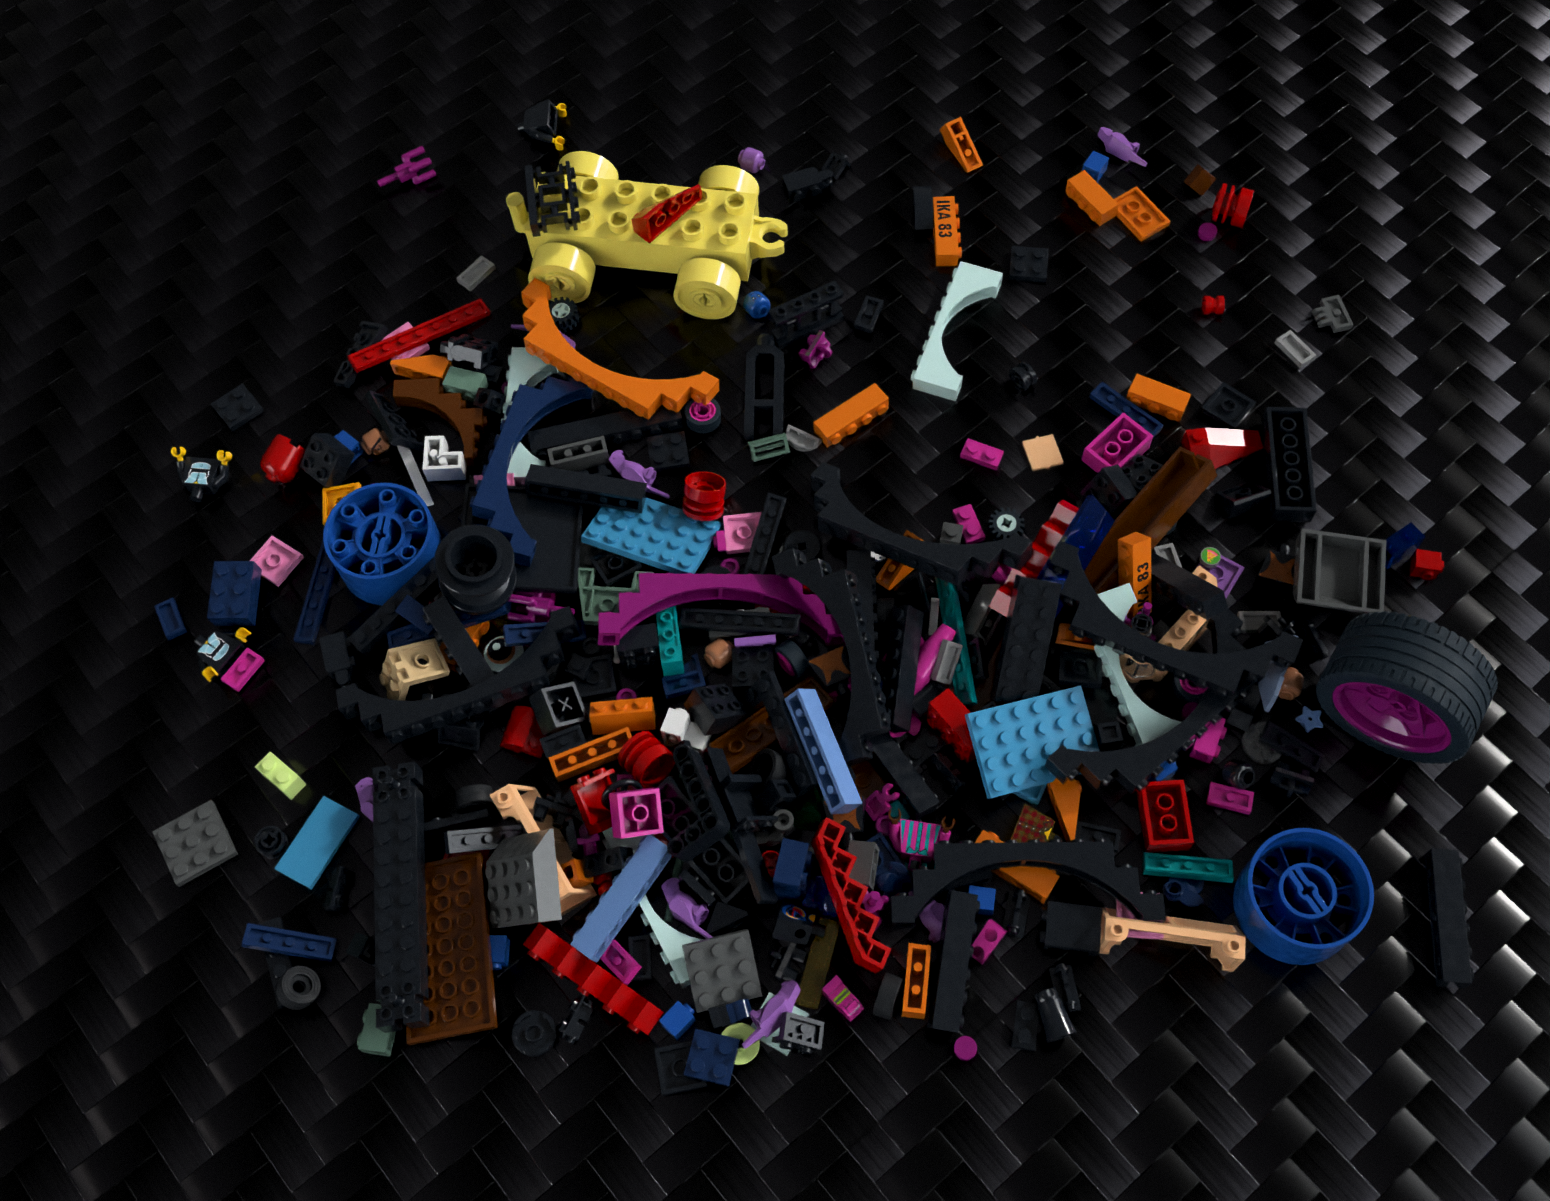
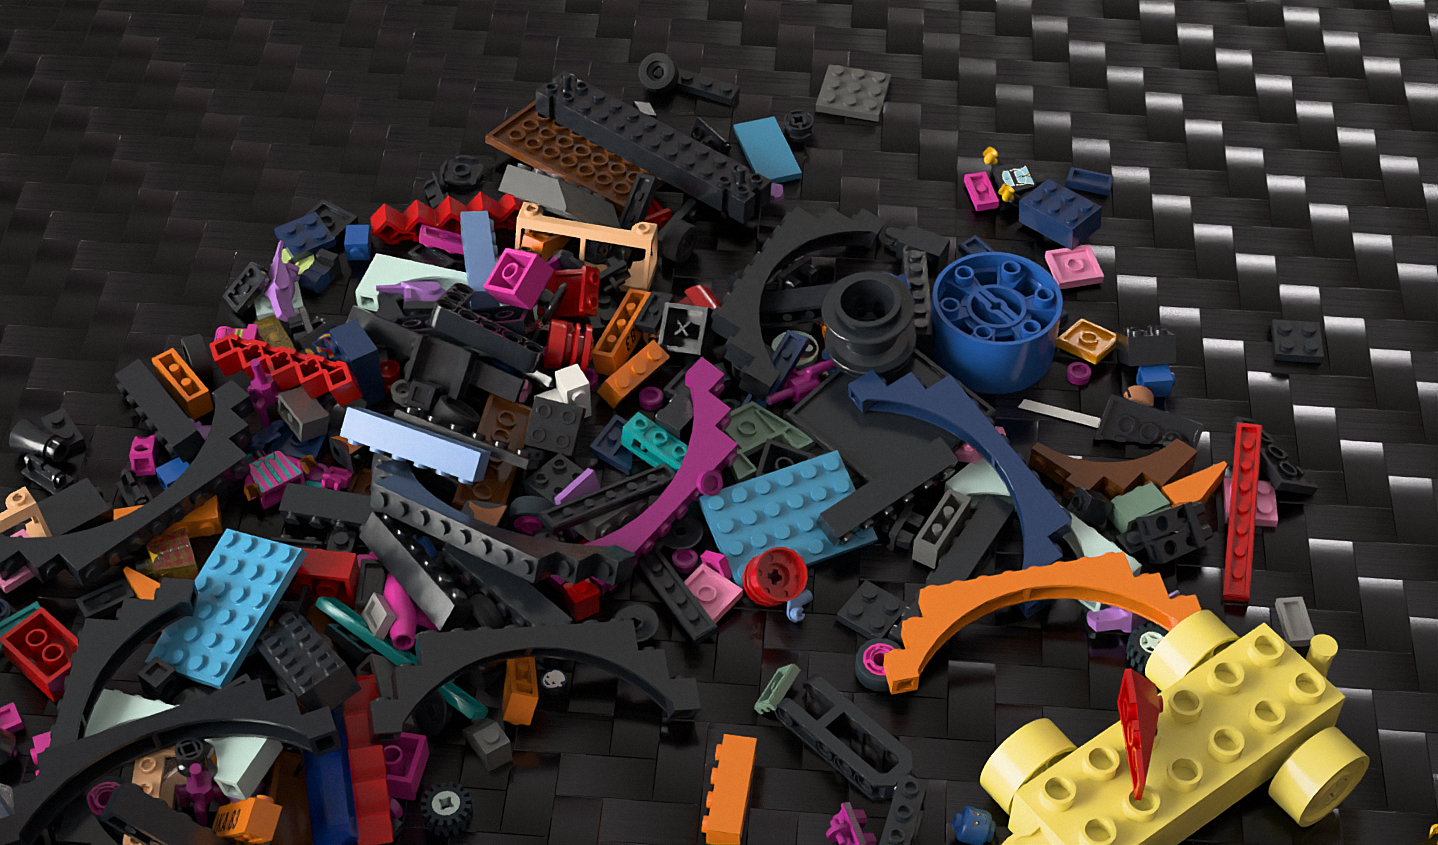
camera: 130 degrees right, 15 degrees down
black torso [171,447,232,502] -> none
dark blue plate [242,923,337,962] -> none
yellowish green brick [255,752,306,800] -> none
red cylinder [260,434,306,483] -> none
tan bracket [379,638,450,701] -> none
white brick [422,436,467,481] -> none
black fence [525,161,581,237] -> none
medium lavender animal [609,450,669,498] -> none
dark grey plate [682,929,762,1013] -> none
nougat head [704,638,735,669] -> none
light grey tile [786,424,822,452] -> none
dark pink plate [952,504,985,544] -> none
magenta tile [954,1036,977,1061] -> none
none -> magenta tile [696,470,723,496]

